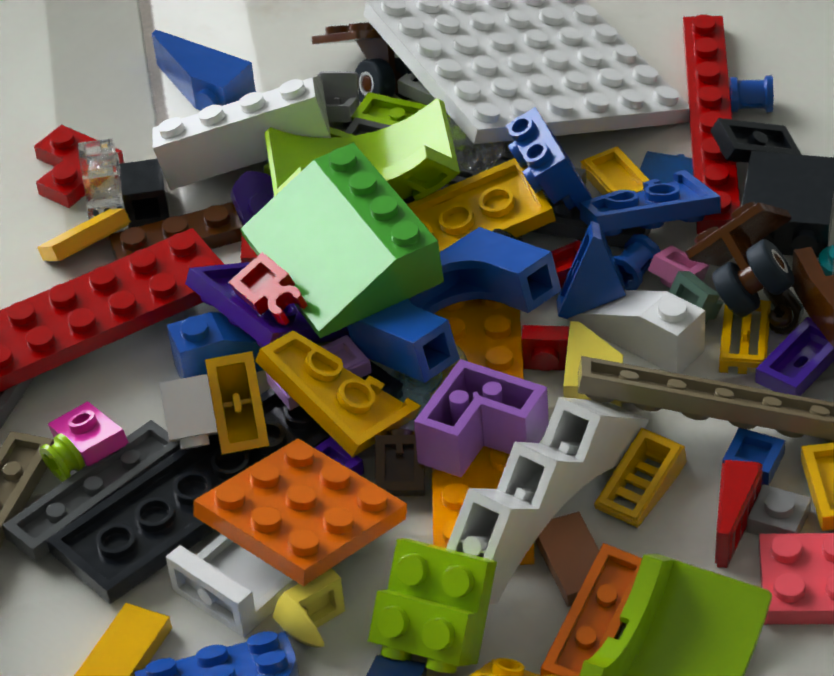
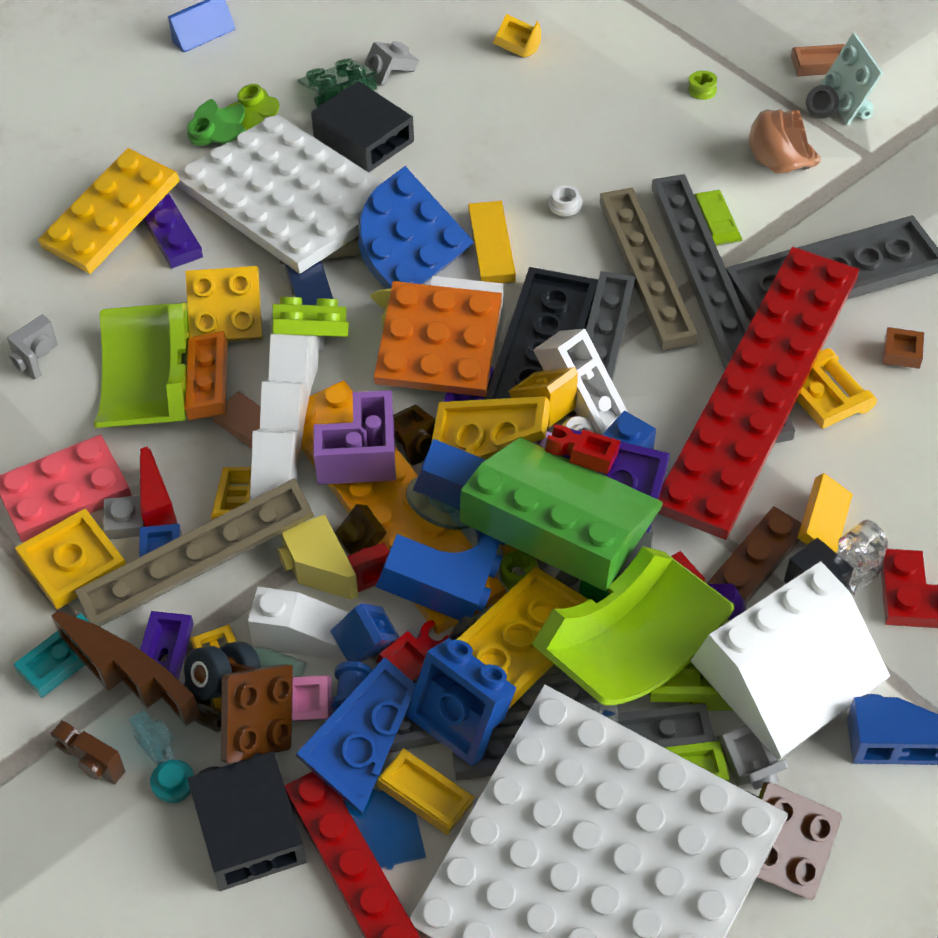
camera: 145 degrees right, 10 degrees up
lime bush [39,434,85,482] -> none
dark pink plate [48,401,129,466] -> none
black plate [710,118,802,163] -> none
none -> dark brown plate [335,504,387,555]

